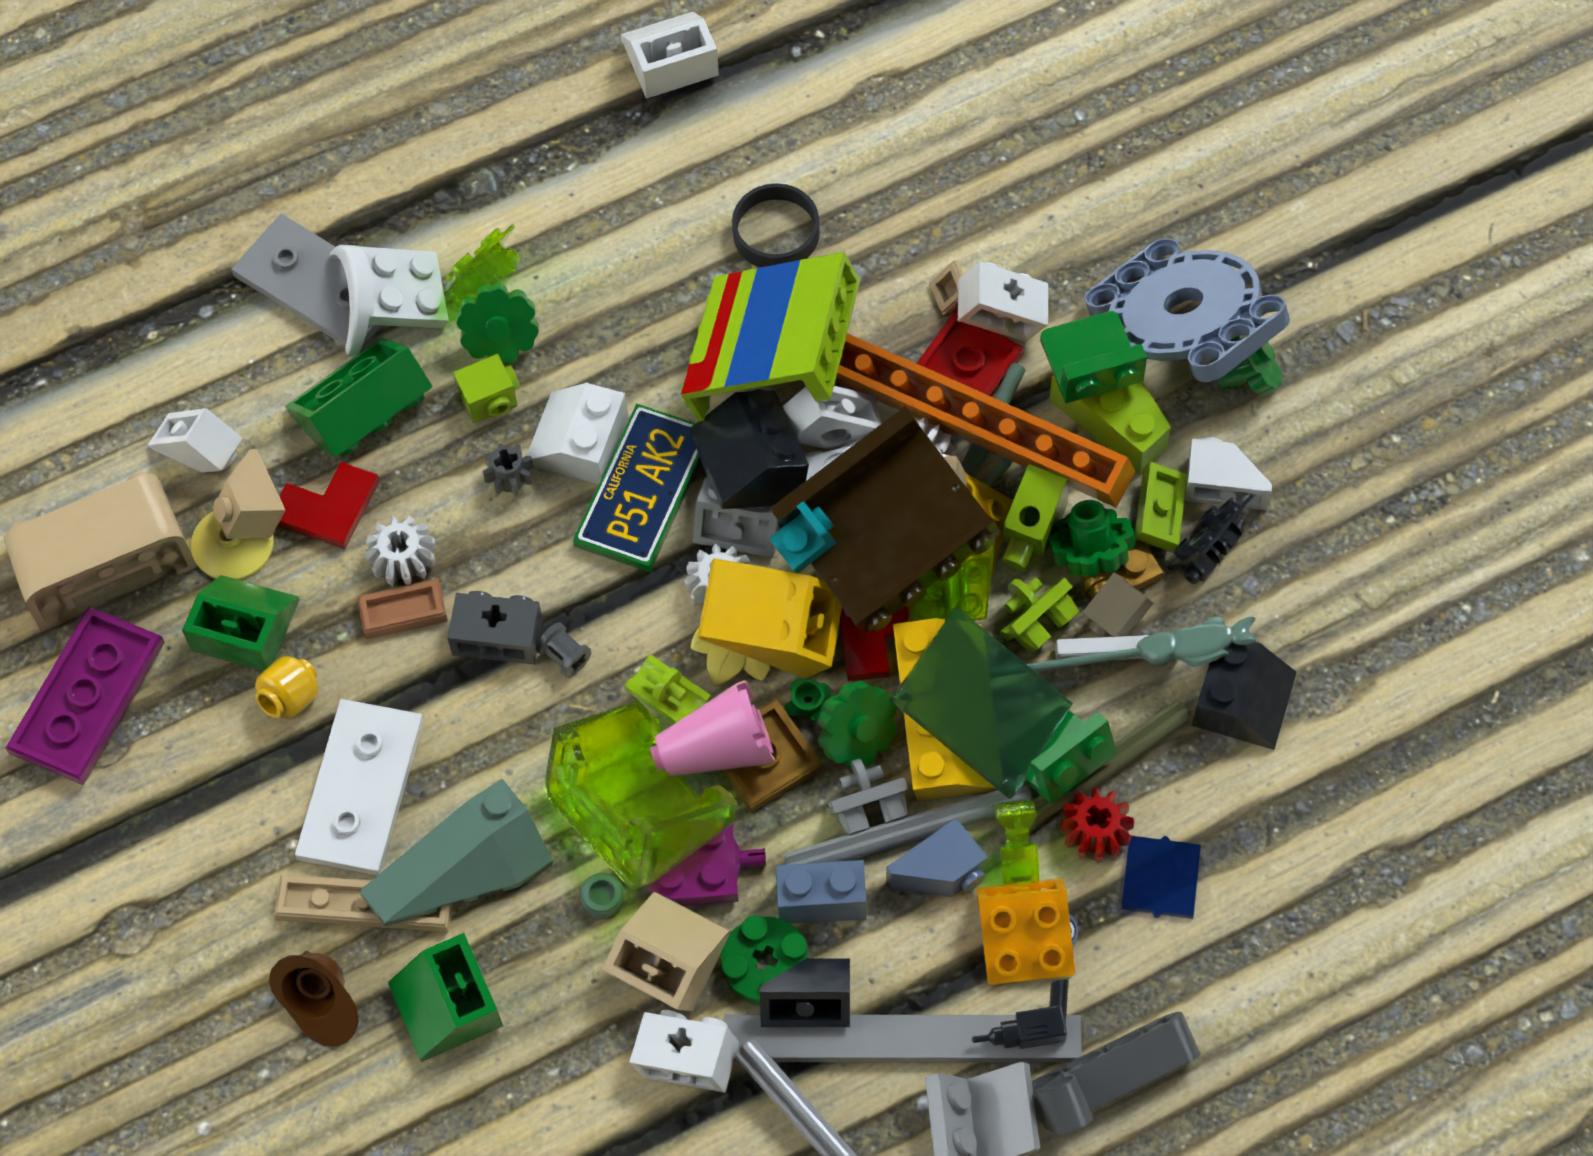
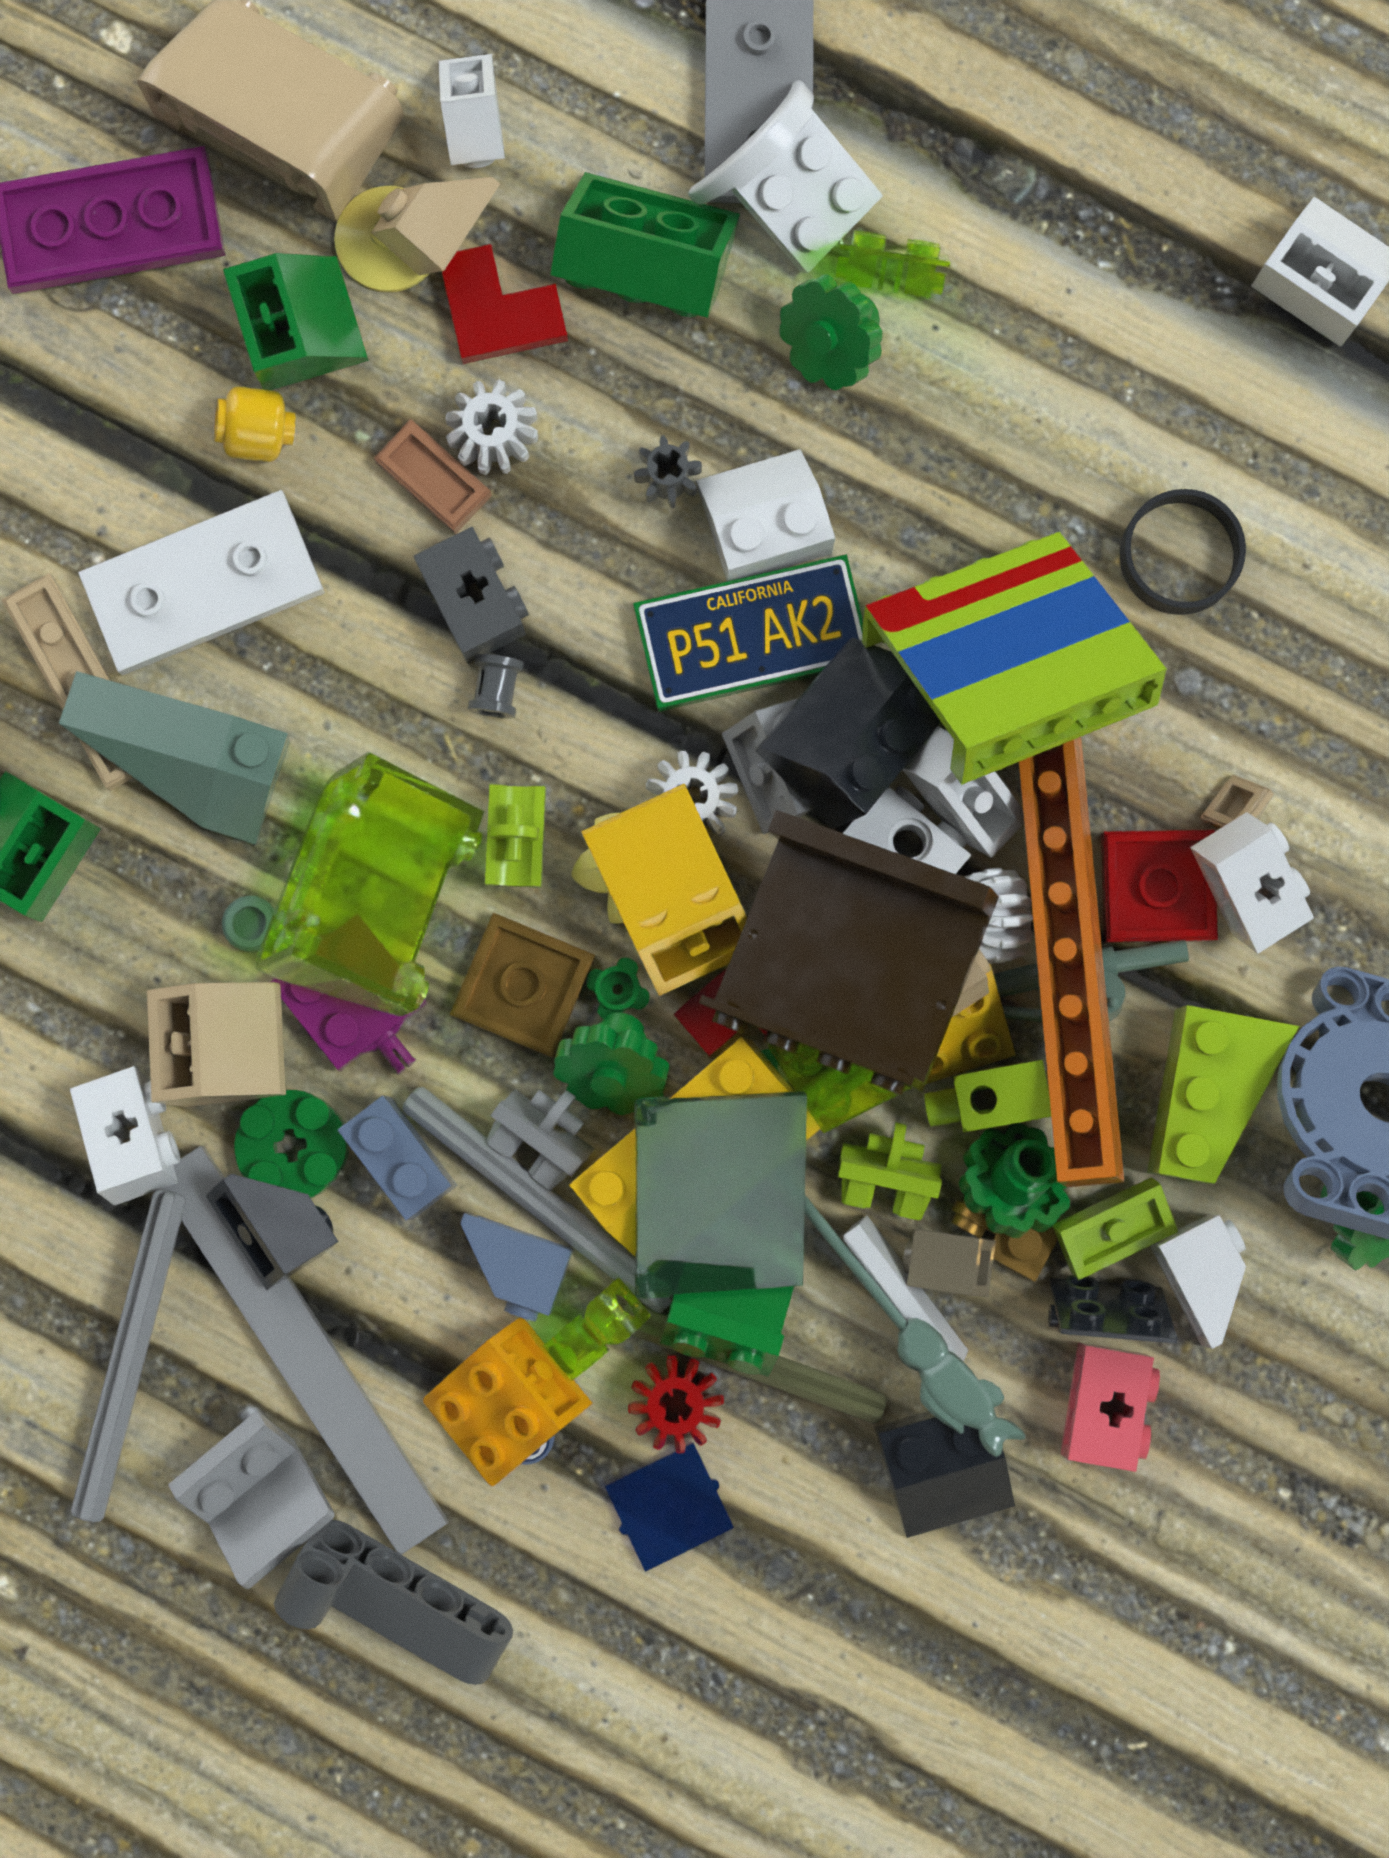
camera: 55 degrees right, 20 degrees up
lime brick [453,354,520,423] -> none
bright pink cone [650,680,775,777] -> none
teal bracket [769,501,837,573] -> none
black piece [972,980,1069,1049] -> none
green bracket [1040,311,1147,404] -> none
none -> coral brick [1060,1342,1160,1472]

